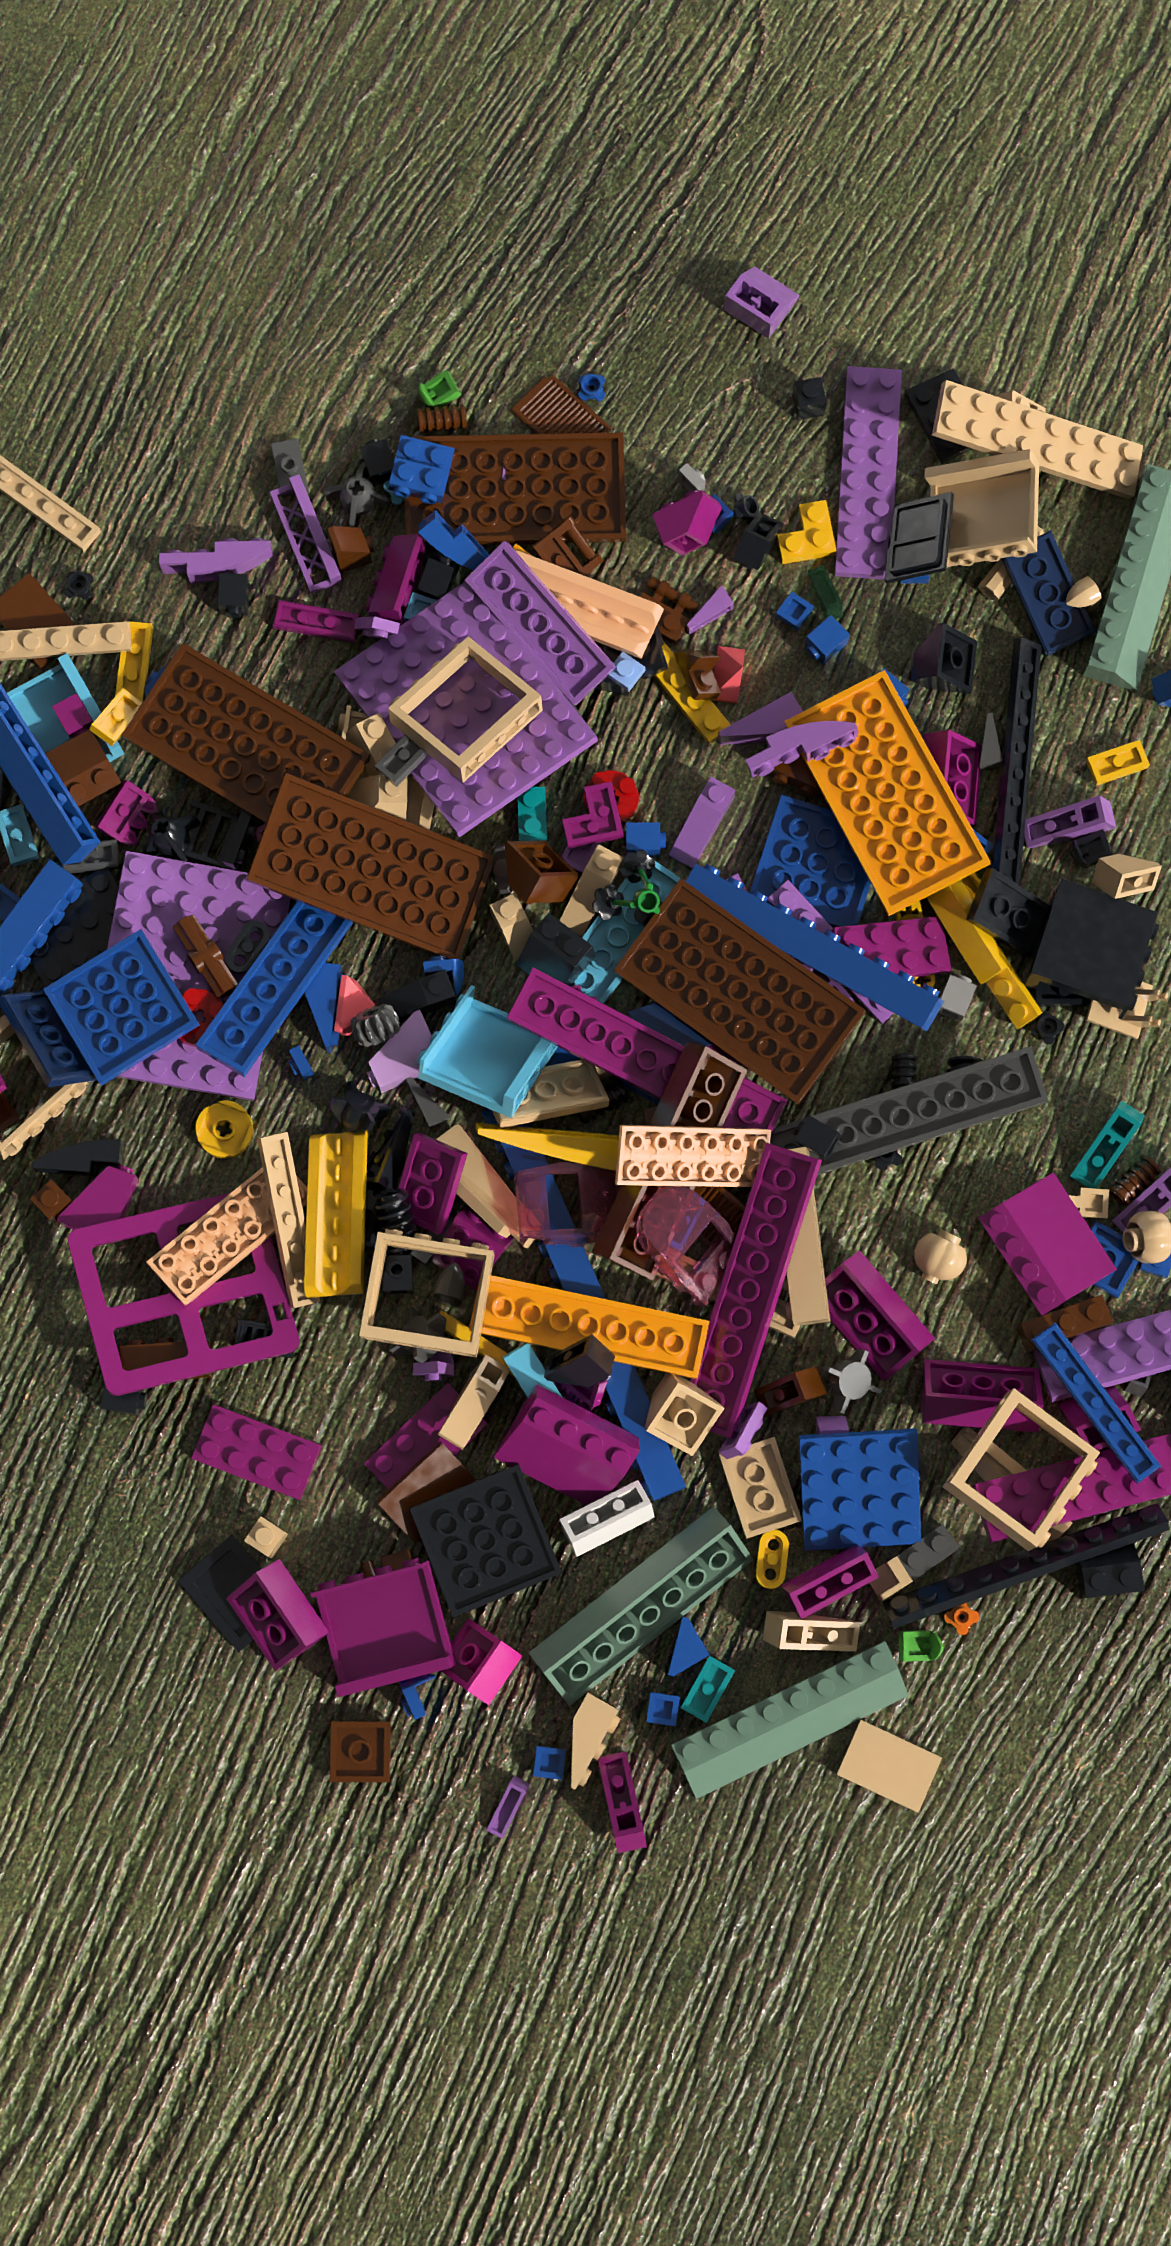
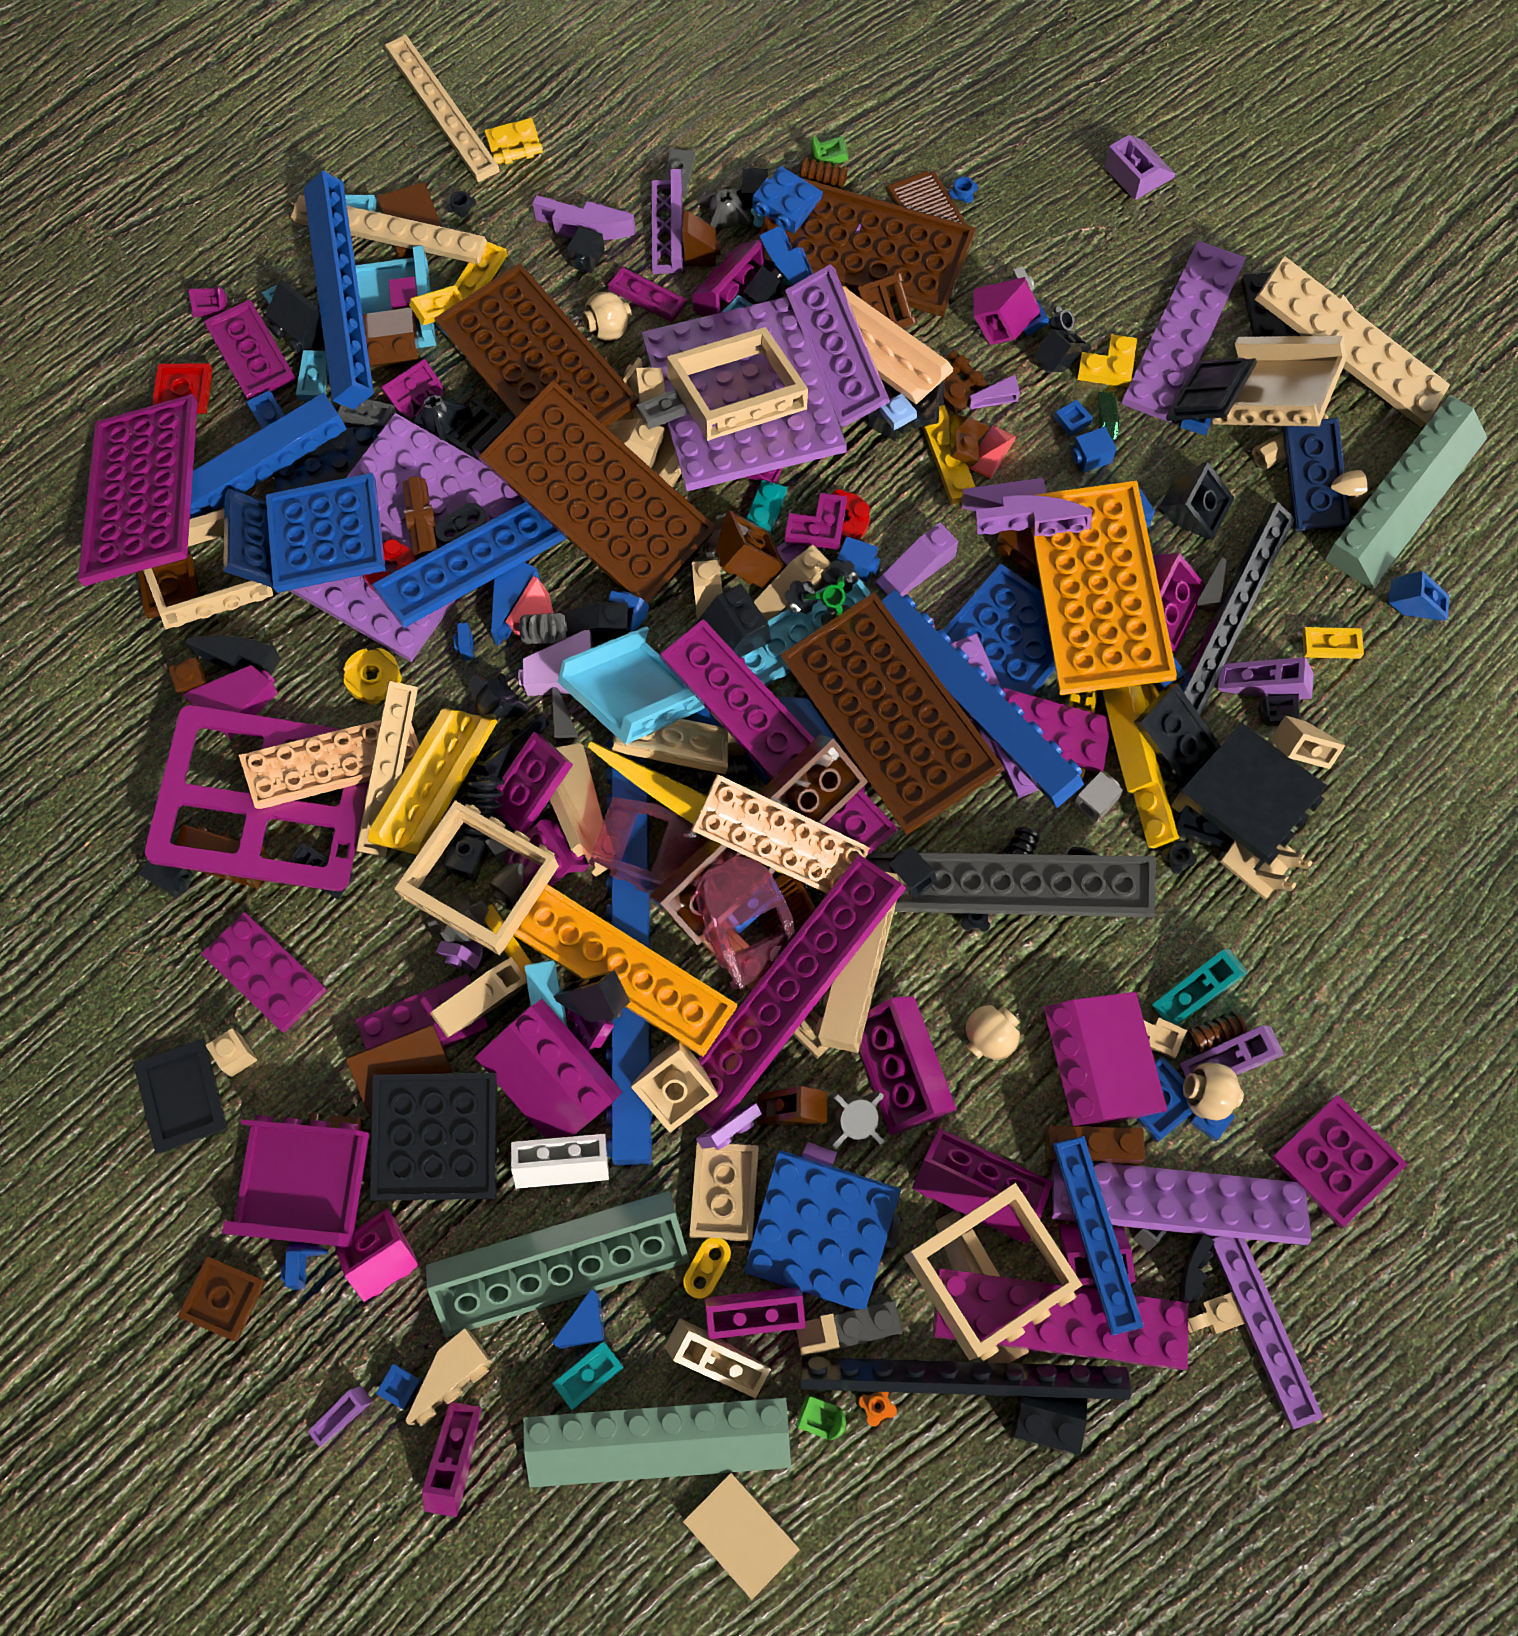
camera: 25 degrees right, 10 degrees down
magenta slope [226,1559,329,1672] -> none
medium lavender plate [354,616,400,639] -> none
blue plate [646,1692,680,1726] -> none
black brick [792,377,827,420] -> none
none -> yellow plate [485,118,543,165]
none -> tan plant [582,292,632,341]

